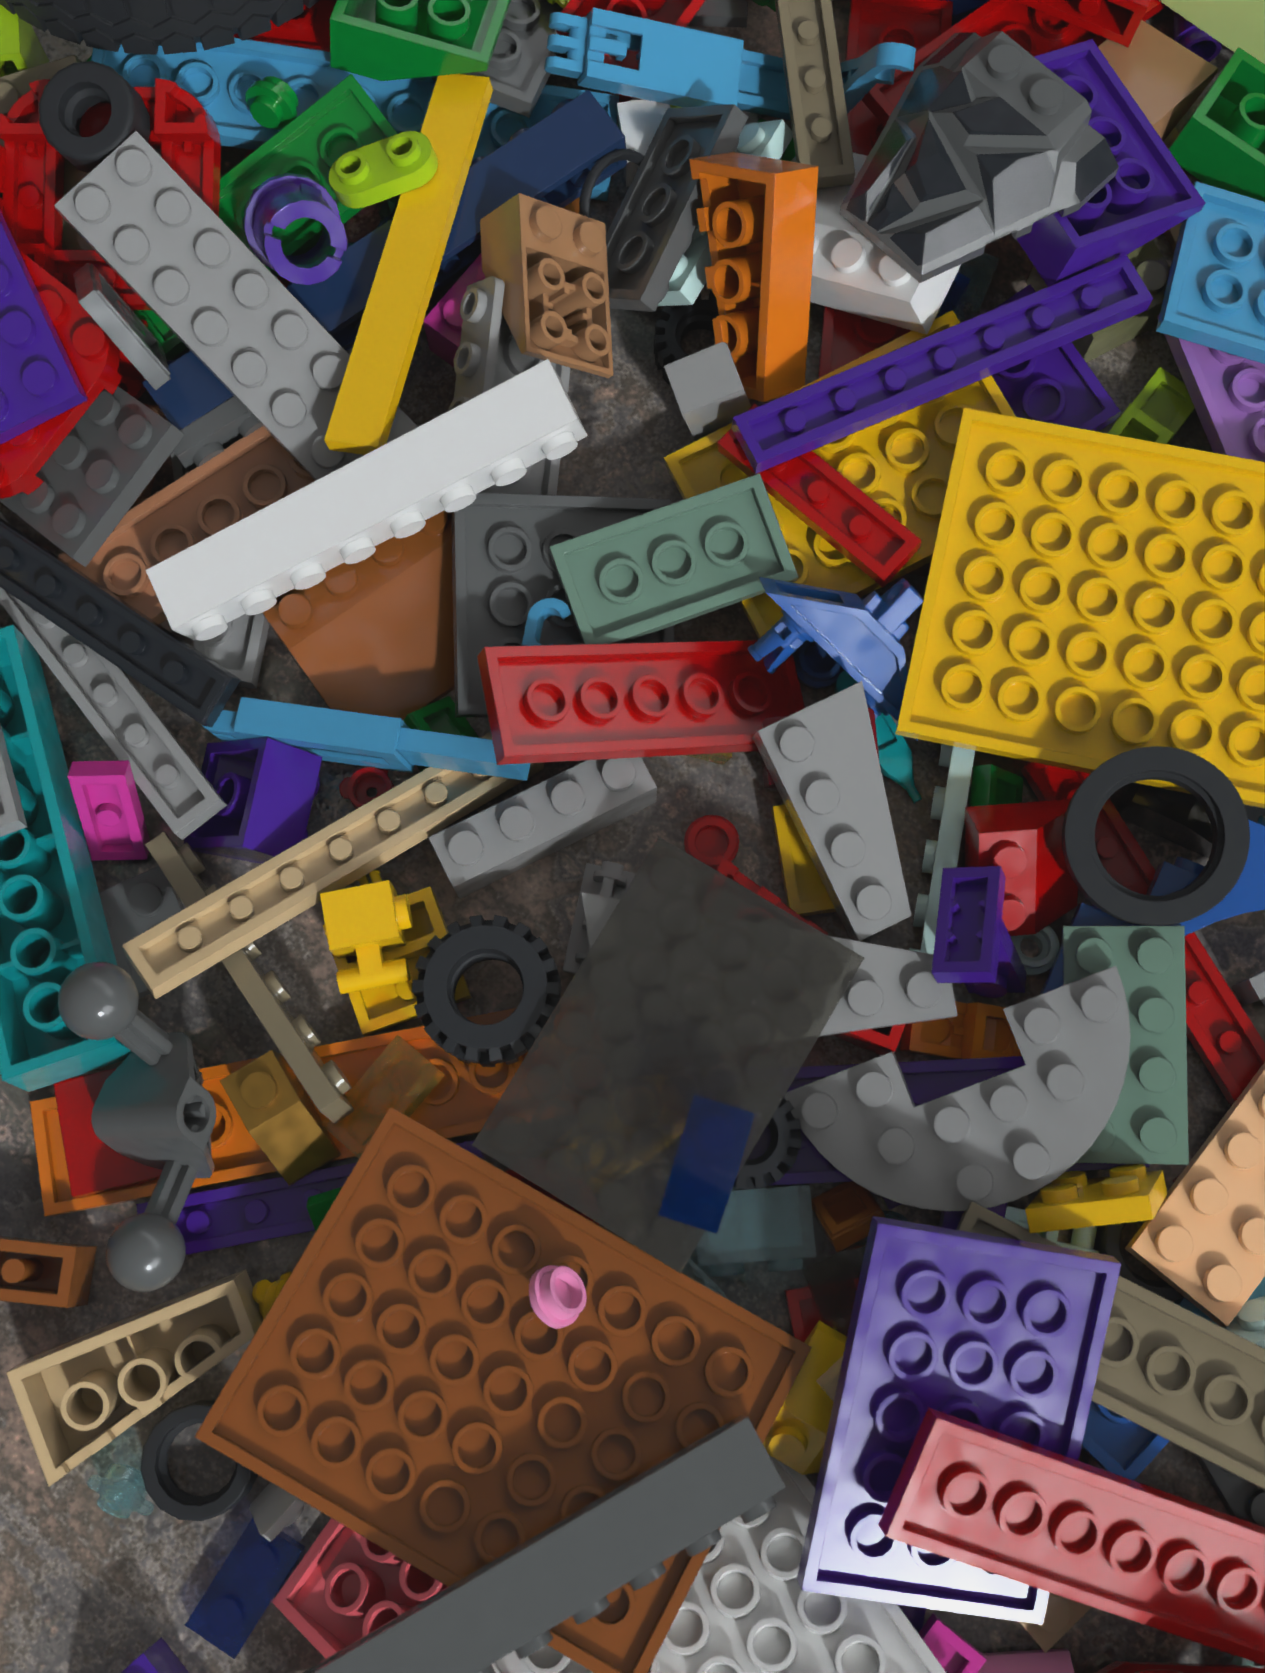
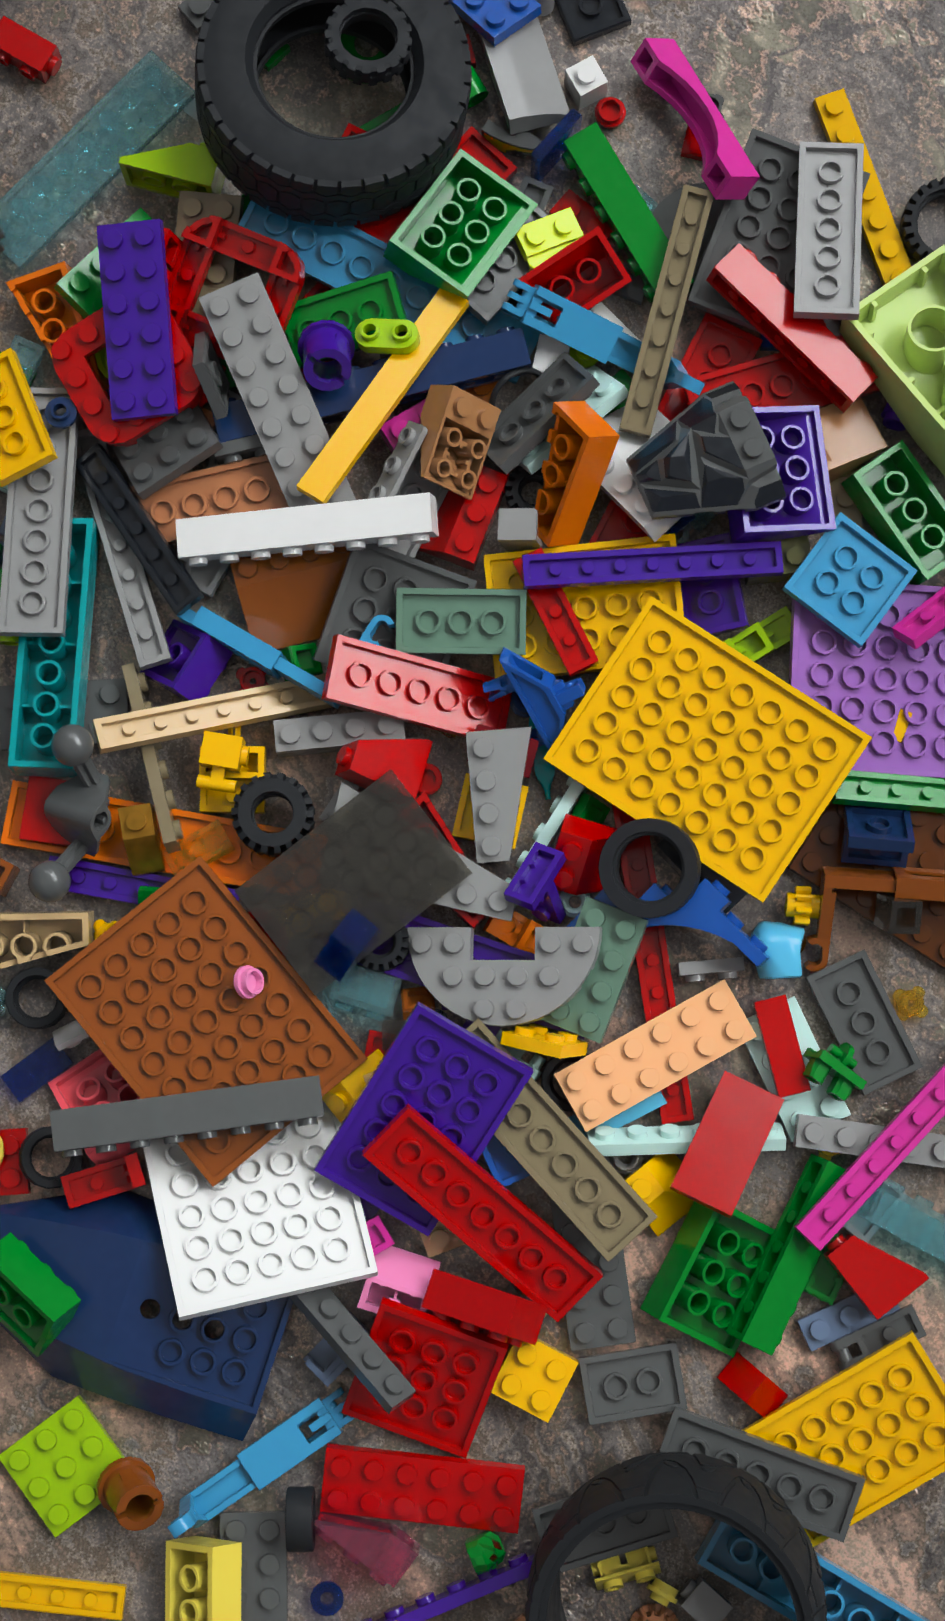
camera: 20 degrees right, 5 degrees up
black tyre [39,61,150,173] -> none
dark pink plate [67,760,150,861] -> none
green plate [245,76,298,130] -> none
none -> red slope [335,739,433,805]
none -> red slope [419,466,508,571]

